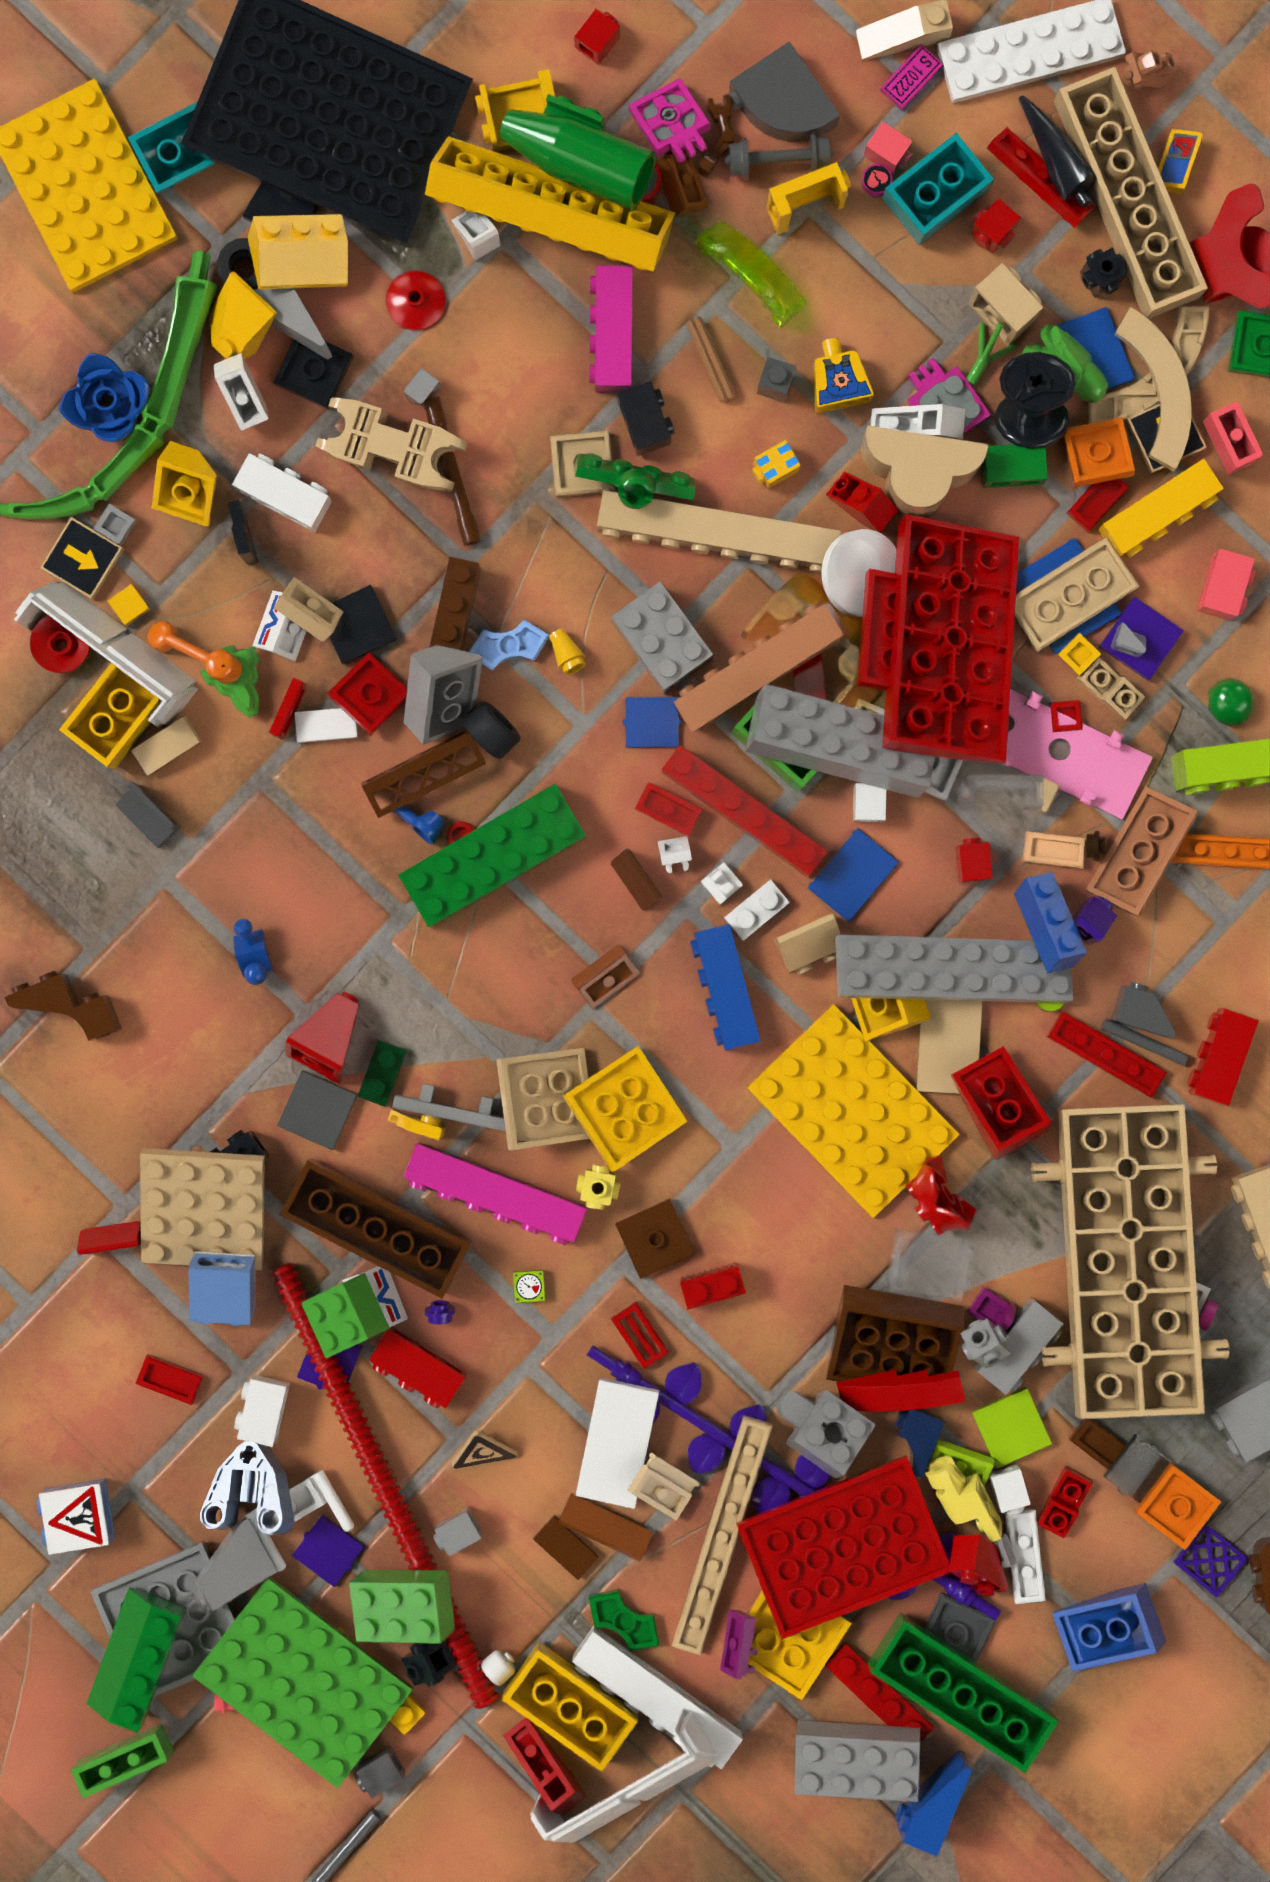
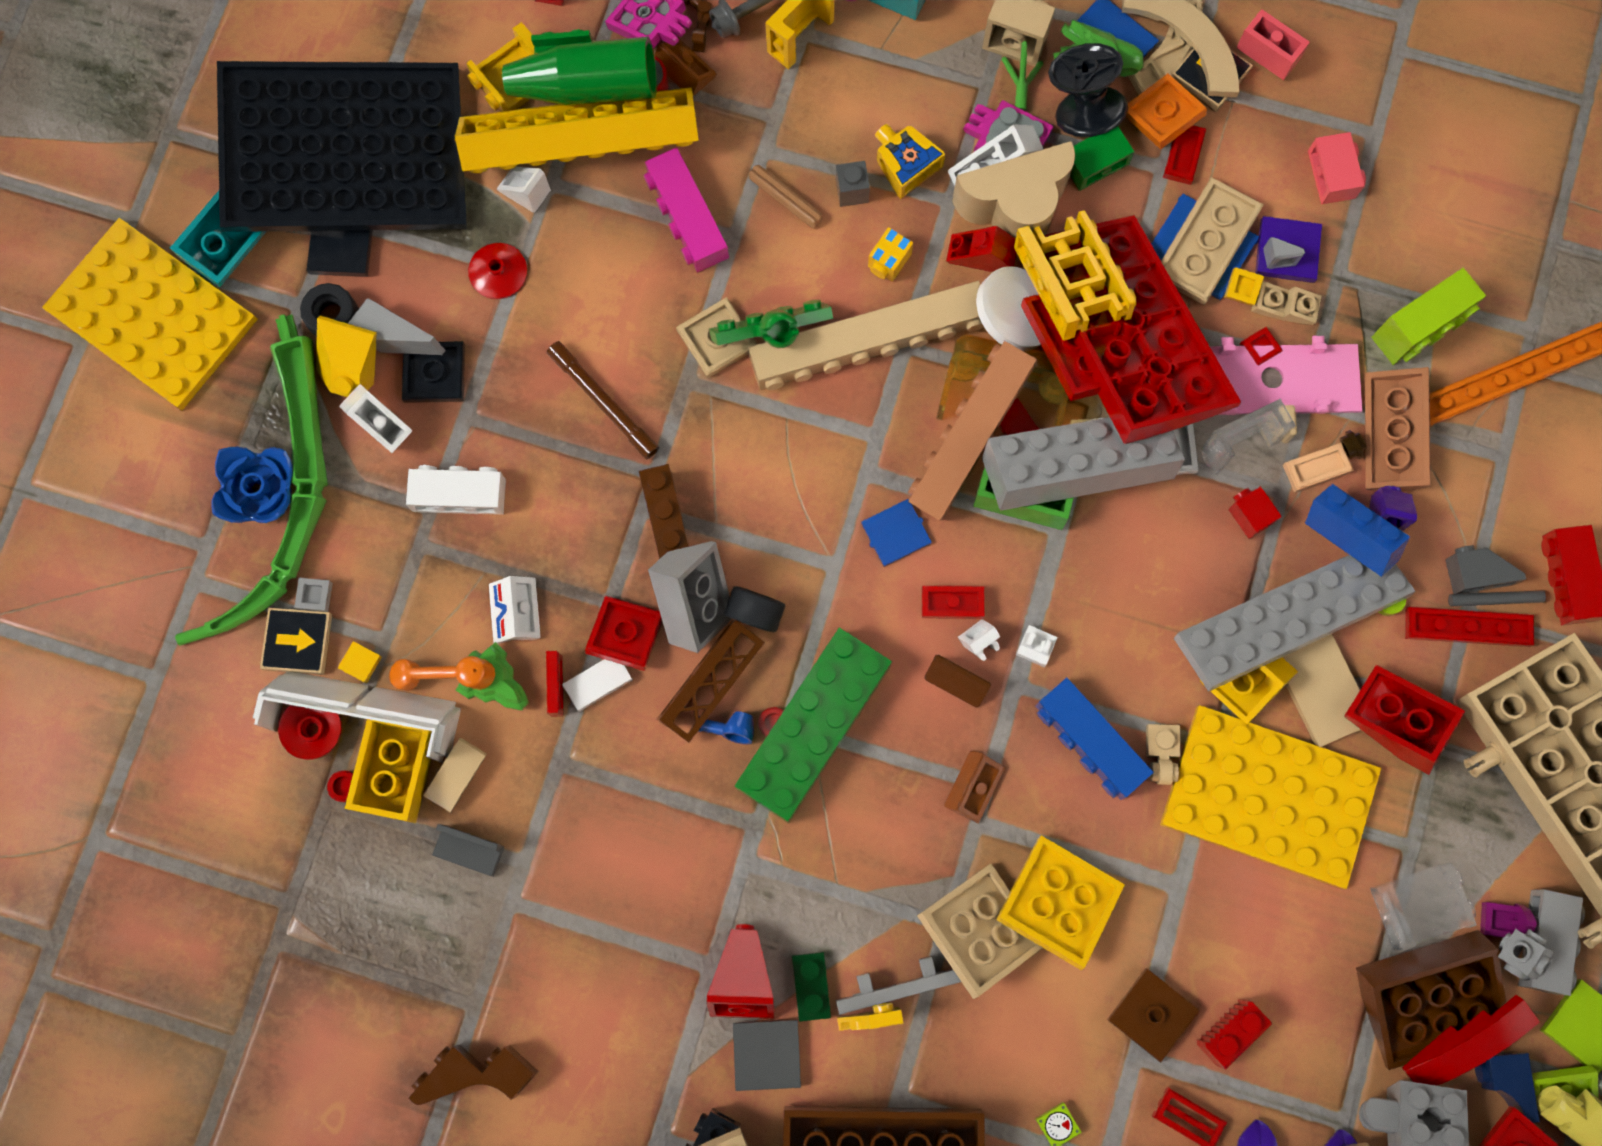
camera: 25 degrees left, 10 degrees down
yellow slope [152,441,217,527] -> none
black tile [228,499,259,565] -> none
blue piece [233,919,273,985] -> none
yellow slope [247,214,348,289] -> none
tan slope [274,577,344,642] -> none
tan piece [315,398,468,491] -> none
black tile [329,585,397,665] -> none
dark pink brick [403,1142,587,1245] -> none
light grey slope [404,368,441,405] -> none
light blue tile [469,620,549,671] -> none
yellow cone [549,628,586,675] -> none
light yellow brick [576,1164,620,1210] -> none
light grey brick [611,582,713,694] -> none
black brick [617,381,675,456] -> none
red brick [661,745,827,878] -> none
clear neon green windscreen [696,221,807,329] -> none
white plate [724,879,790,941] -> none
tan slope [774,913,841,975] -> none
blue piece [808,828,898,922] -> none
white brick [853,783,886,822] -> none
red brick [906,1155,977,1235] -> none
yellow brick [1098,459,1224,559] -> none
green hair [1208,678,1254,726] -> none
none -> red tile [327,770,353,803]
none -> yellow fence [1014,210,1136,341]
none -> tan plate [1146,724,1180,785]

